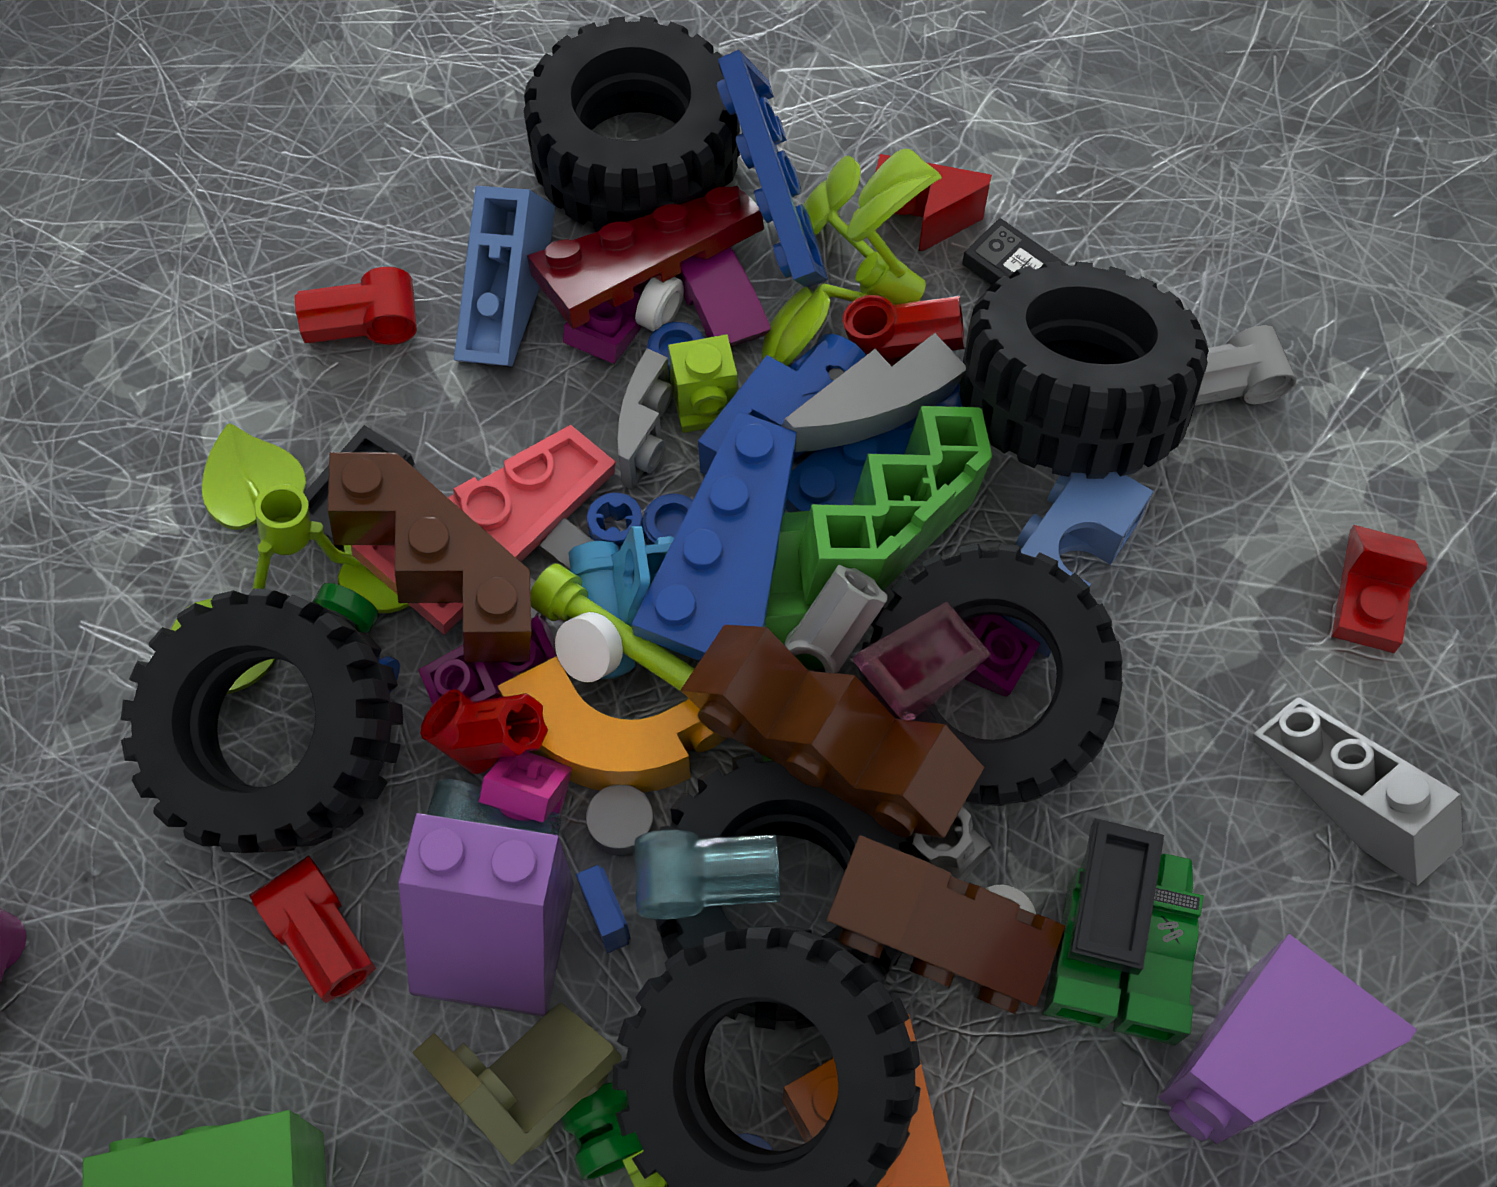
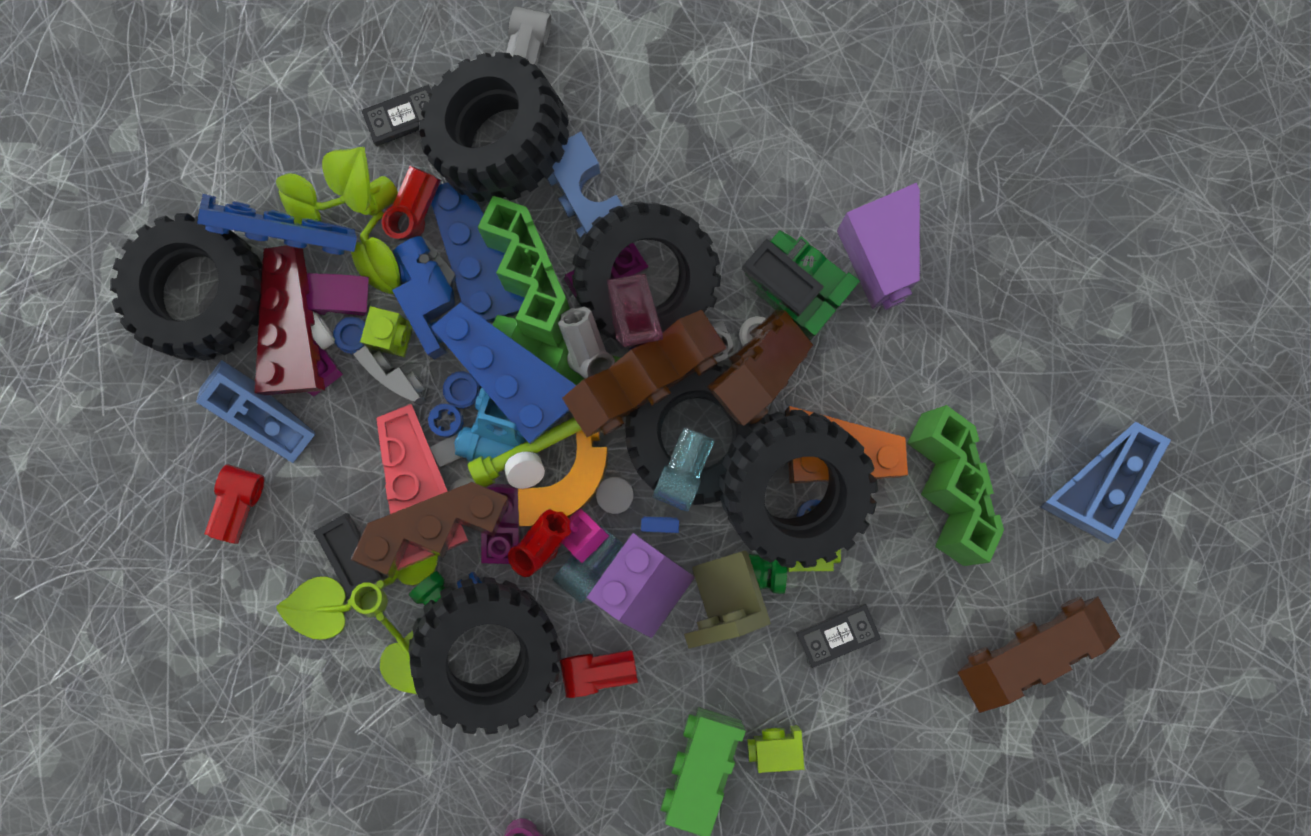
camera: 60 degrees left, 20 degrees up
light grey slope [781,333,966,452] -> none
red slope [875,154,992,251] -> none
light grey slope [1253,697,1463,886] -> none
red slope [1331,525,1428,653] -> none

